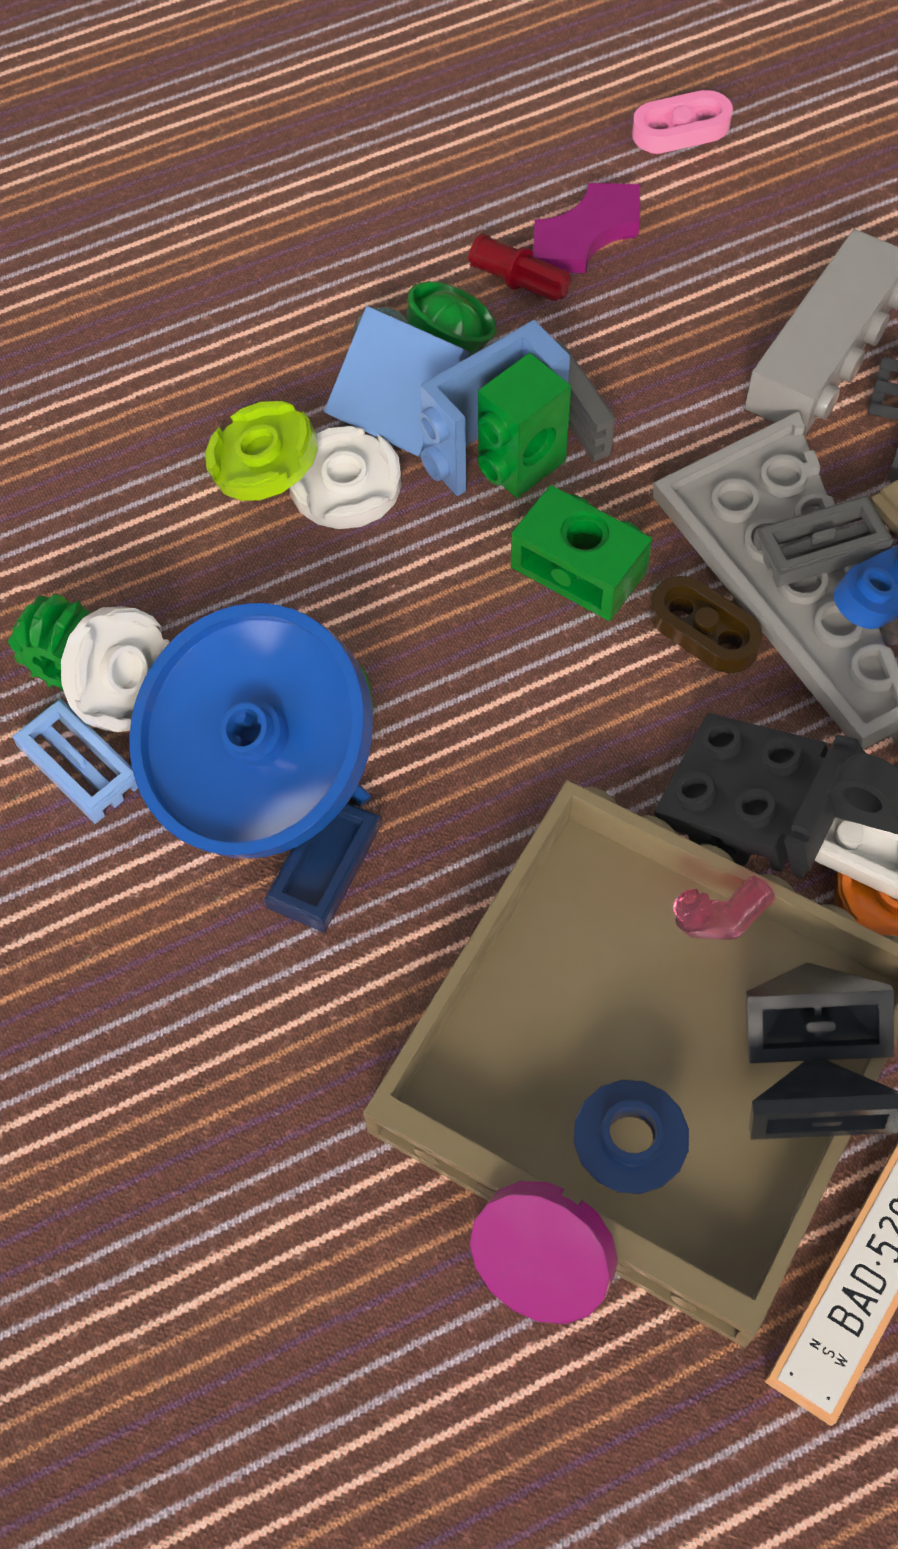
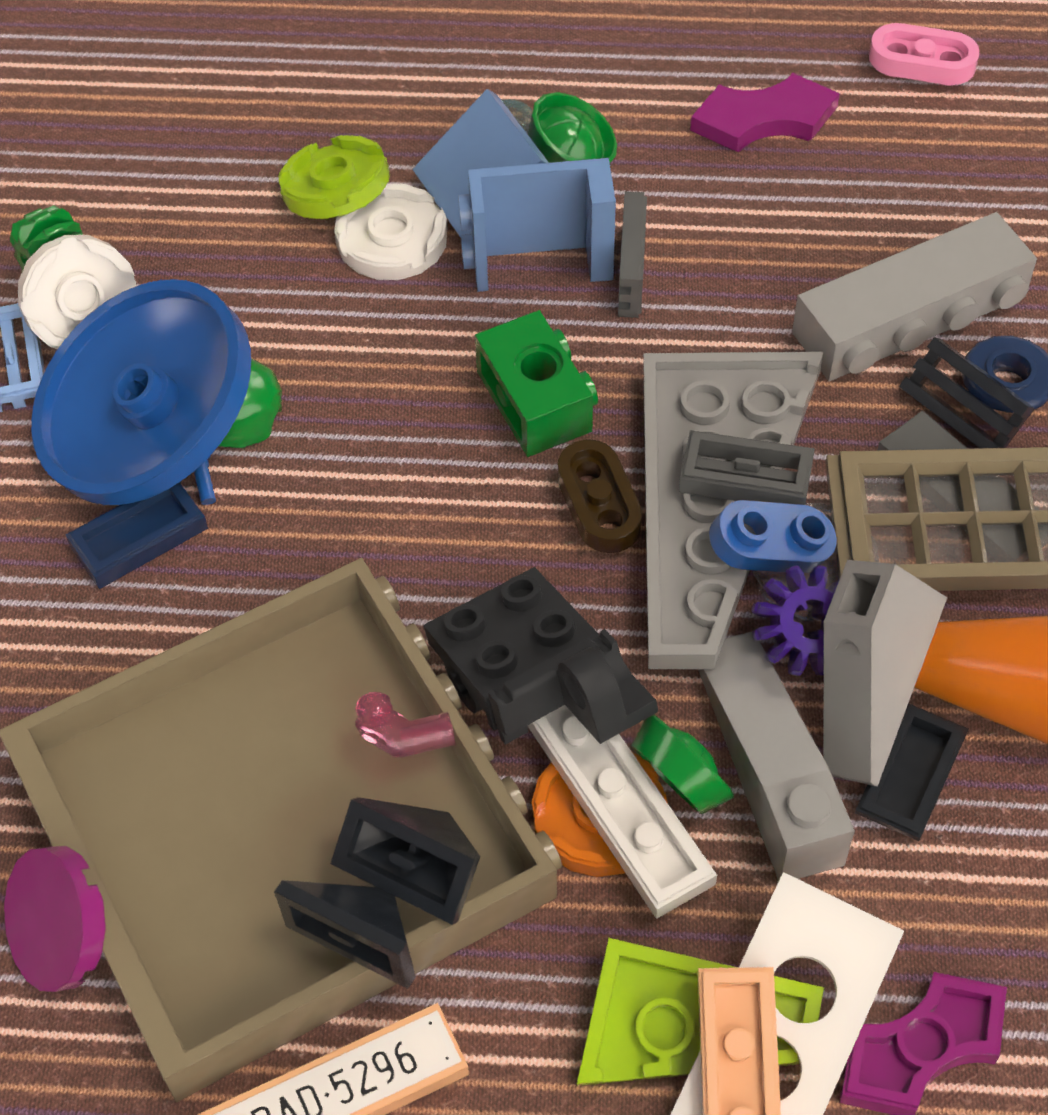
camera: 30 degrees right, 5 degrees down
dark red axle [468,233,571,301] -> none
green brick [477,352,571,499] -> none
dark blue piece [574,1080,689,1194] -> none

